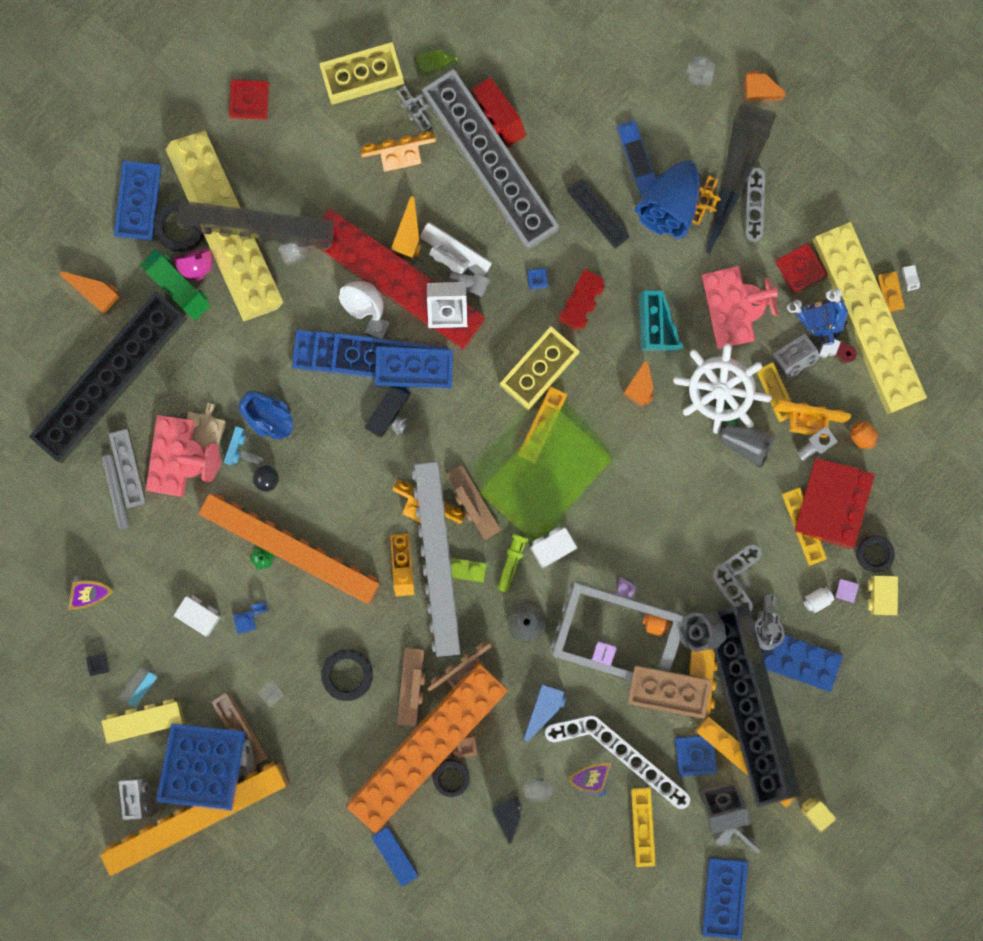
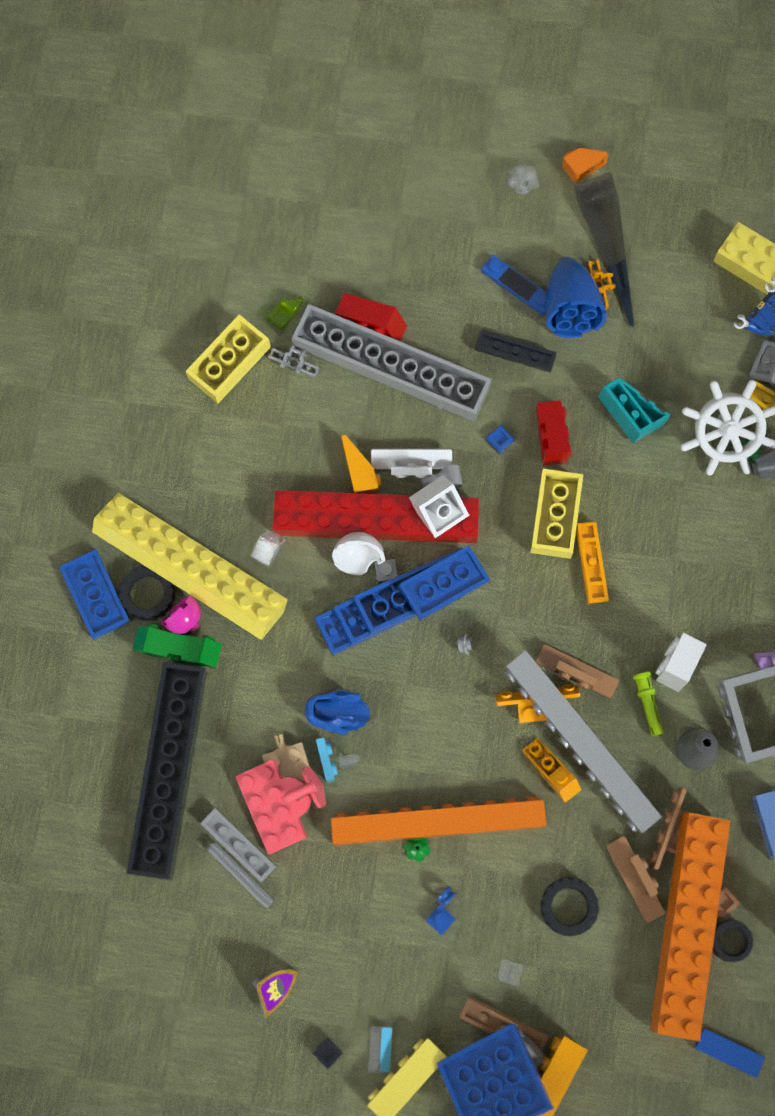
camera: 30 degrees left, 10 degrees down
orange slope [60,271,120,314] -> none
white brick [174,595,221,636] -> none
clear smoke brick [177,200,335,250] -> none
red tile [229,80,269,120] -> none
black piece [252,465,279,492] -> none
light orange bracket [360,131,436,171] -> none
black beam [365,386,411,438] -> none
lime plate [450,558,486,582] -> none
clear neon green plate [479,407,612,542] -> none
orange slope [623,361,654,407] -> none
coral plate [702,266,779,349] -> none
light grey beam [745,168,765,243] -> none
red tile [775,242,827,294] -> none

